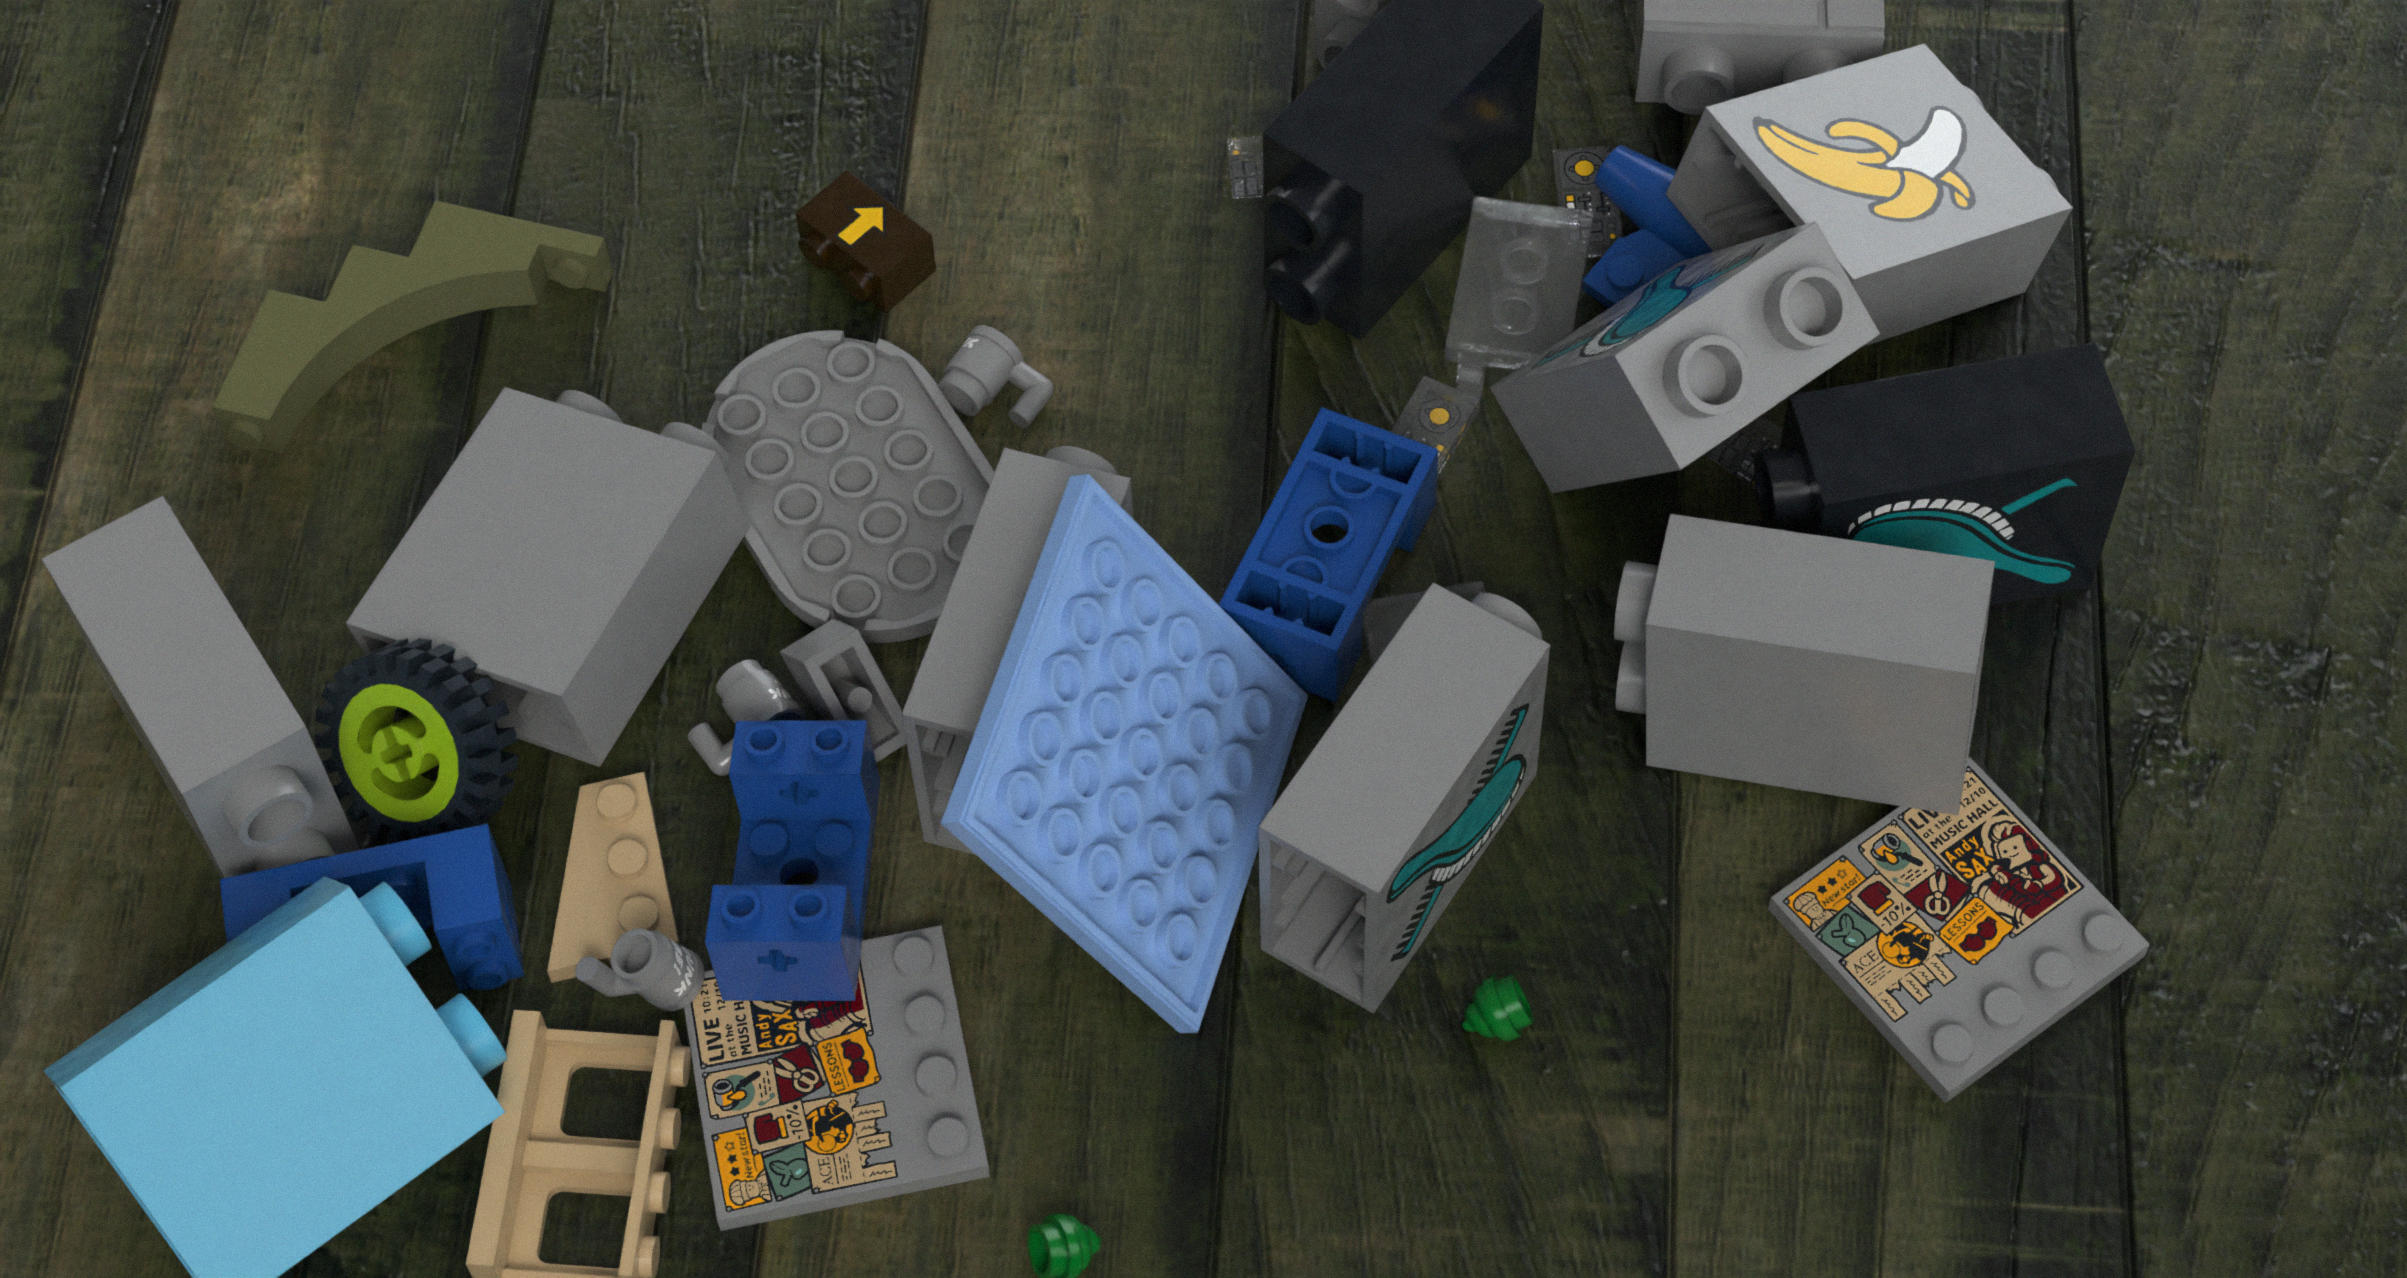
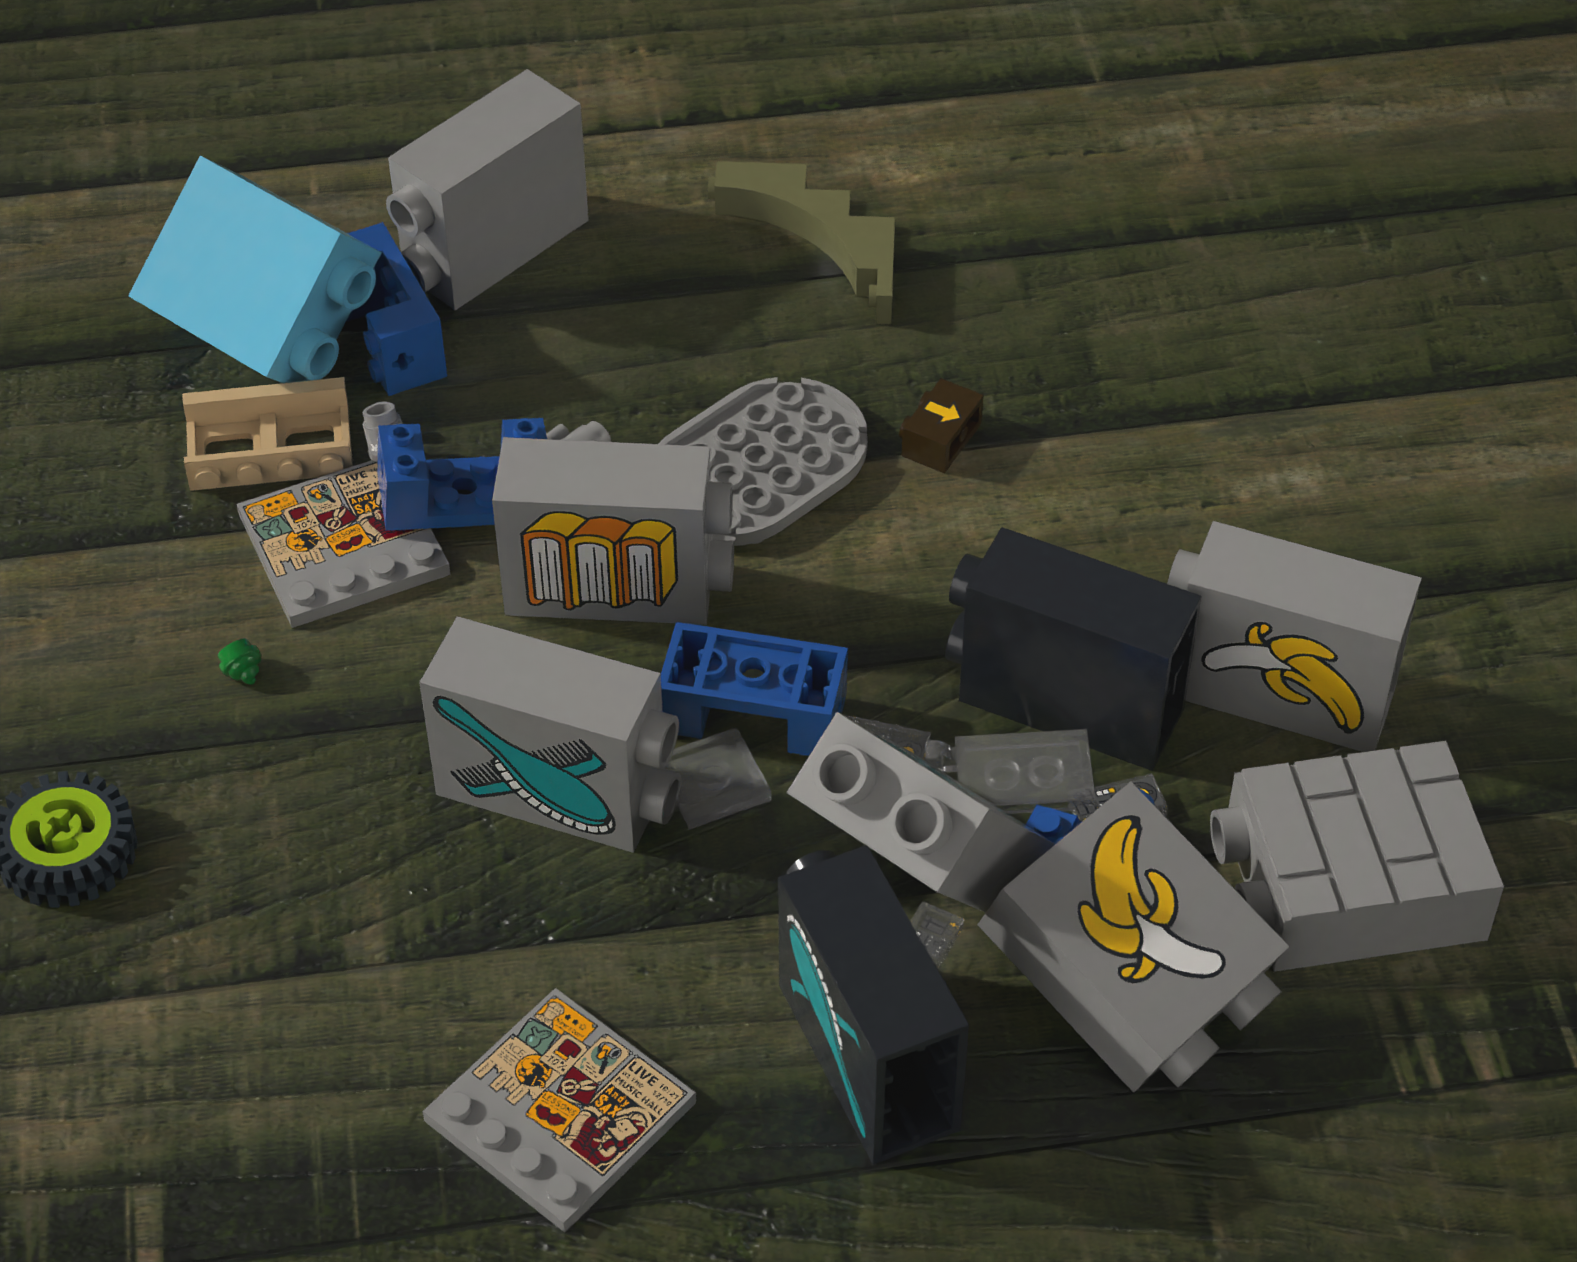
camera: 75 degrees right, 10 degrees down
wheel [314,638,518,844] -> none
light grey brick [346,387,750,767] -> none
tan wing [547,772,680,983] -> none
light grey piece [938,325,1054,428] -> none
light blue tile [940,474,1308,1033] -> none
green plate [1462,974,1534,1042] -> none
light grey brick [1614,514,1995,815] -> none

